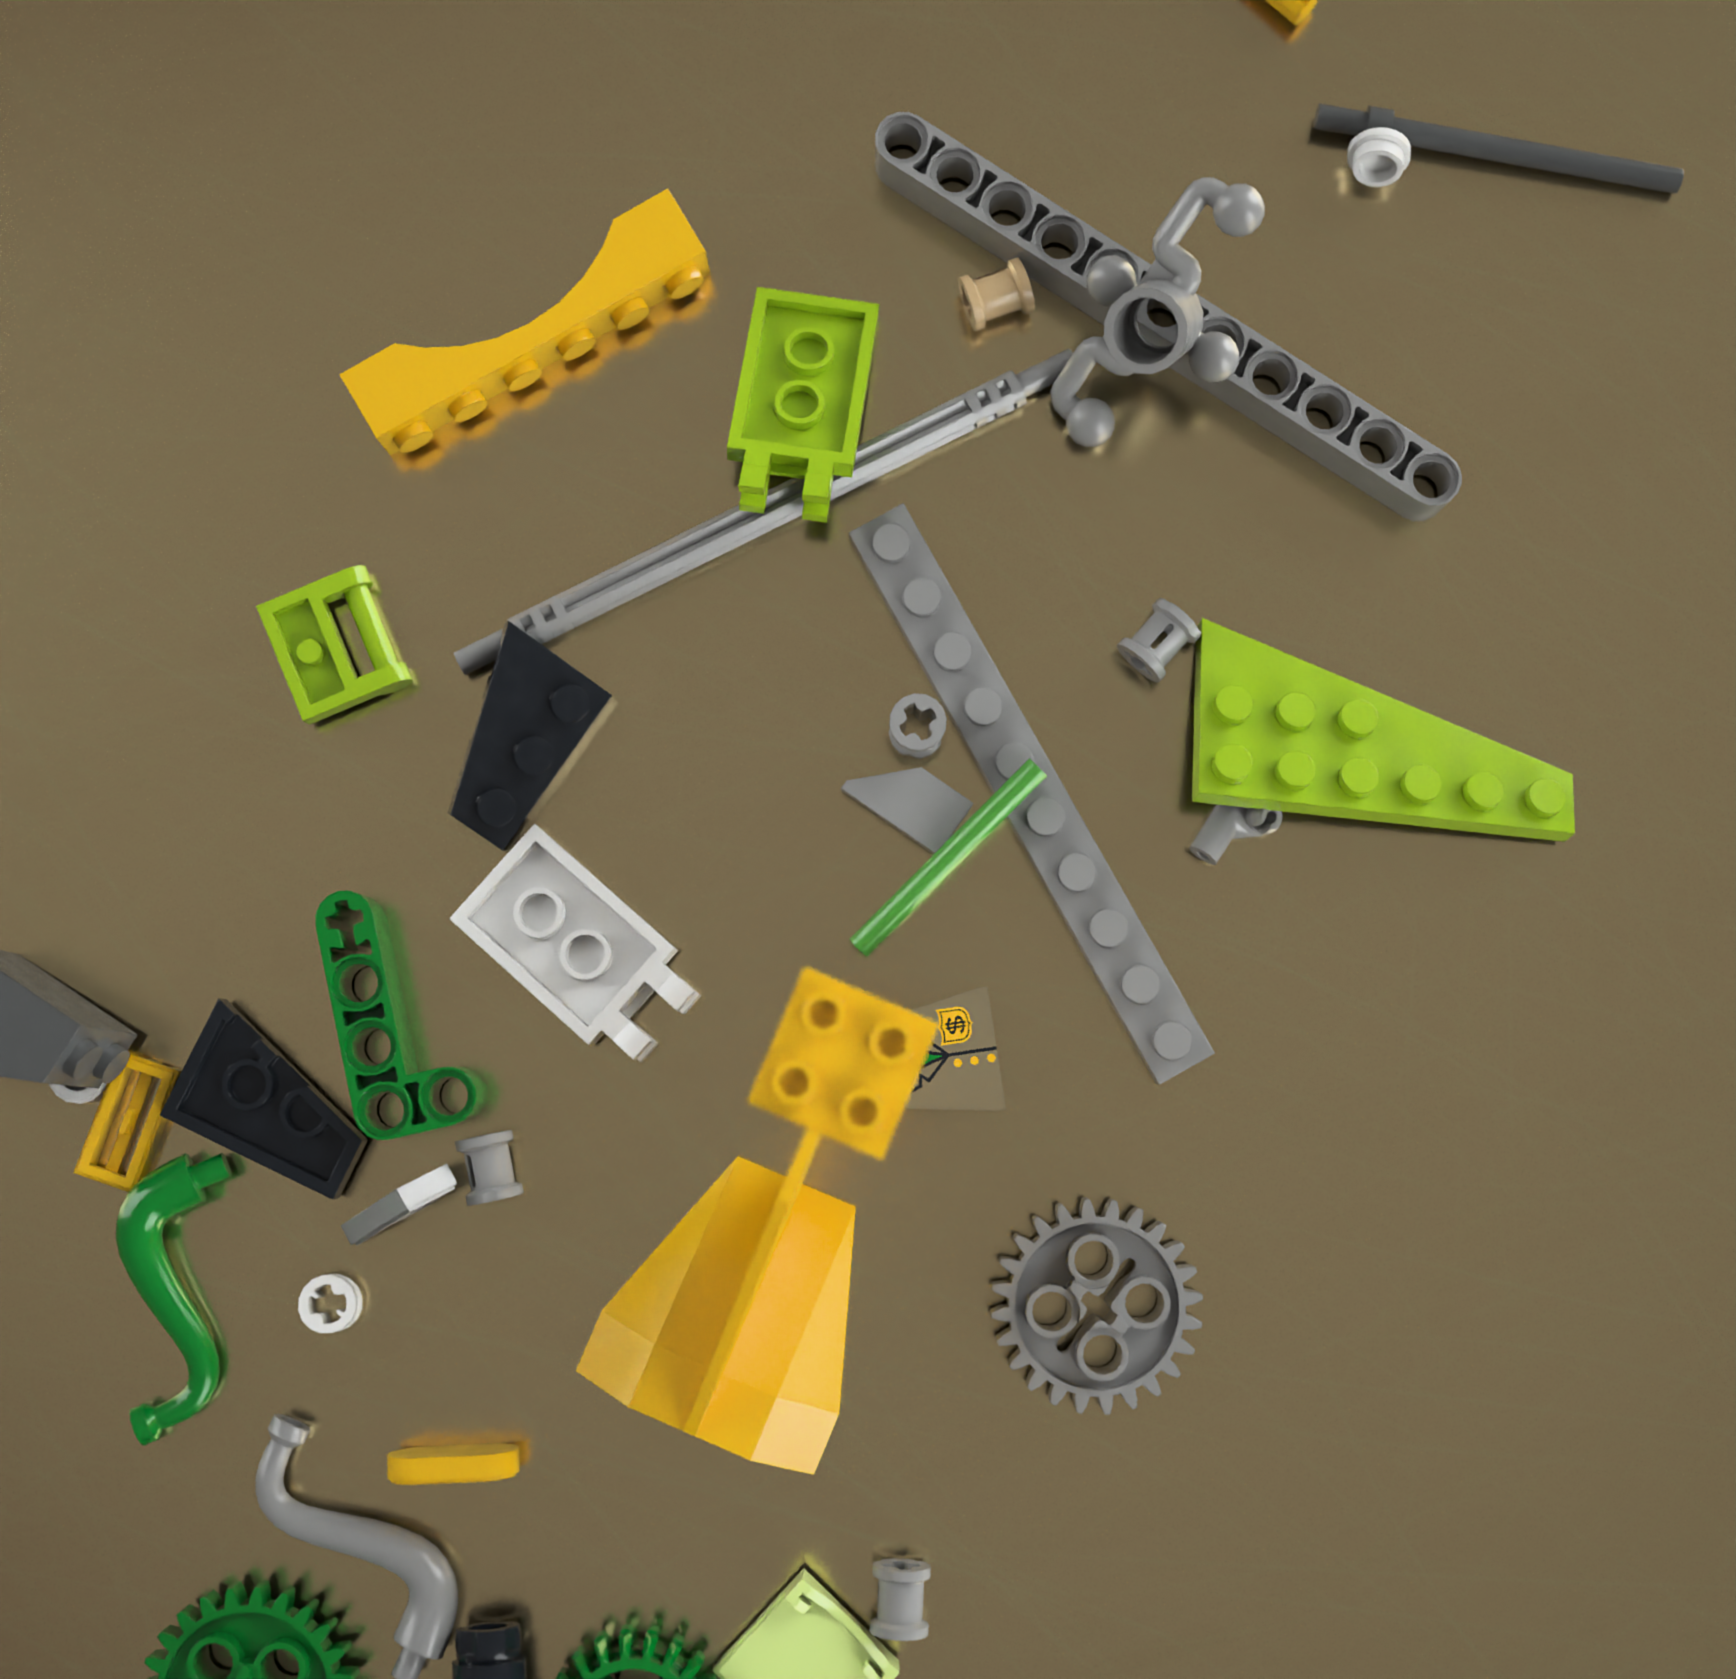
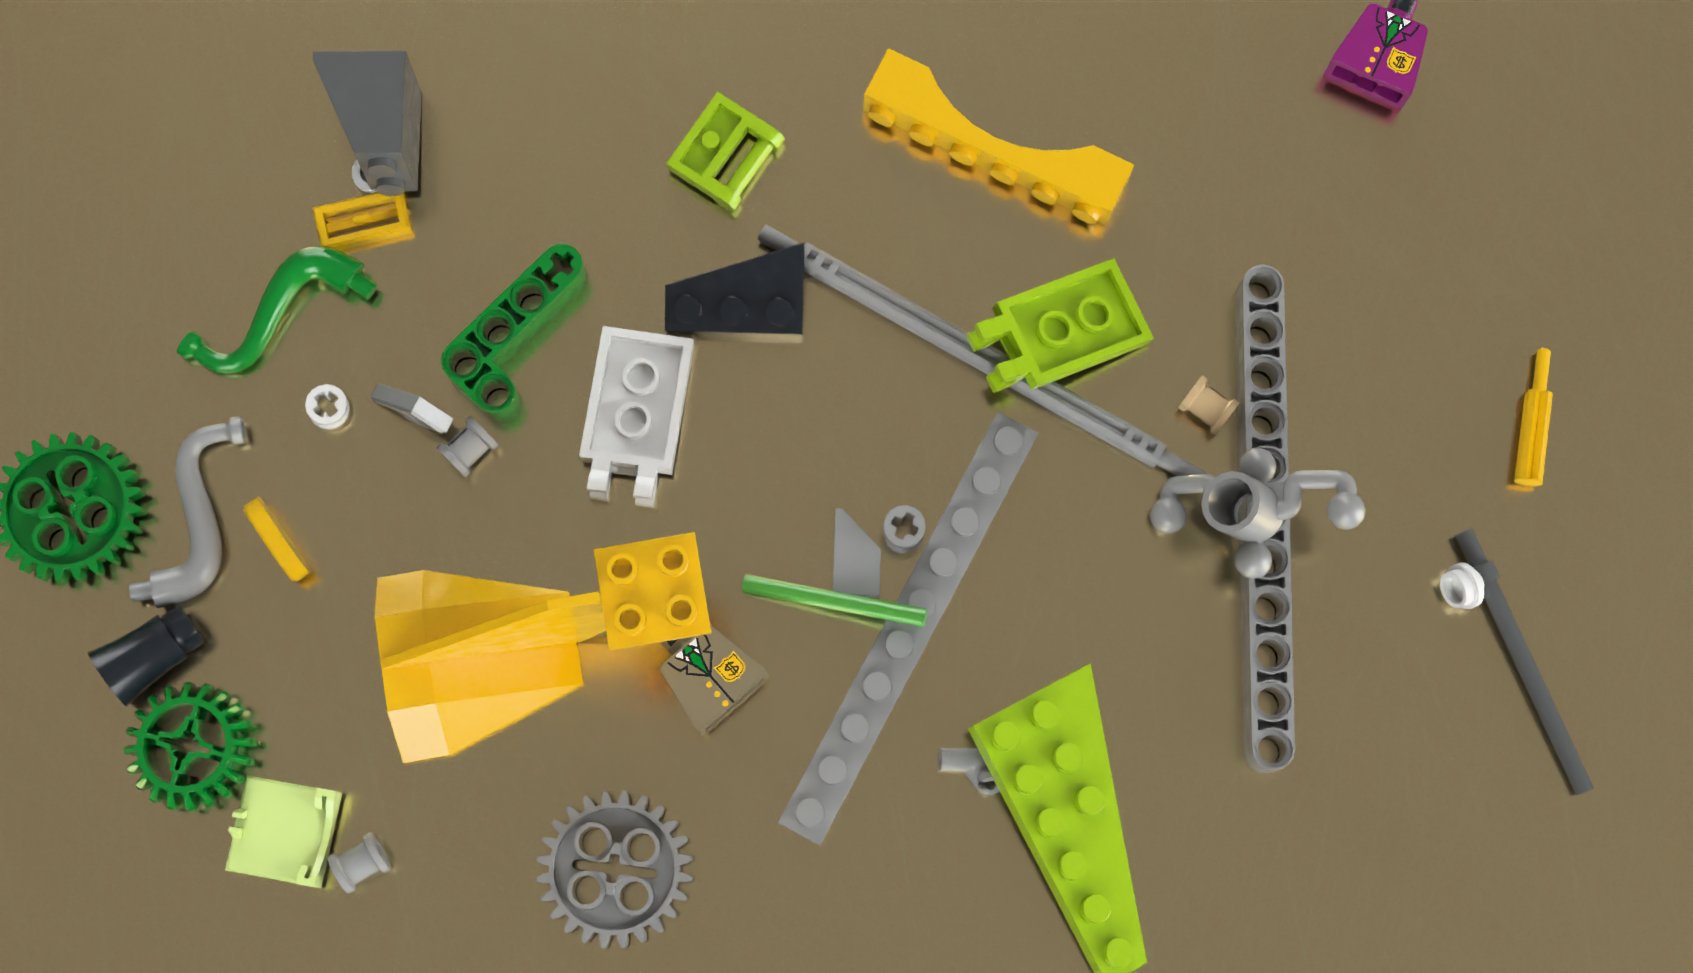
camera: 55 degrees right, 5 degrees down
black wing [160,998,368,1200] -> none
light grey bush [1117,598,1201,683] -> none

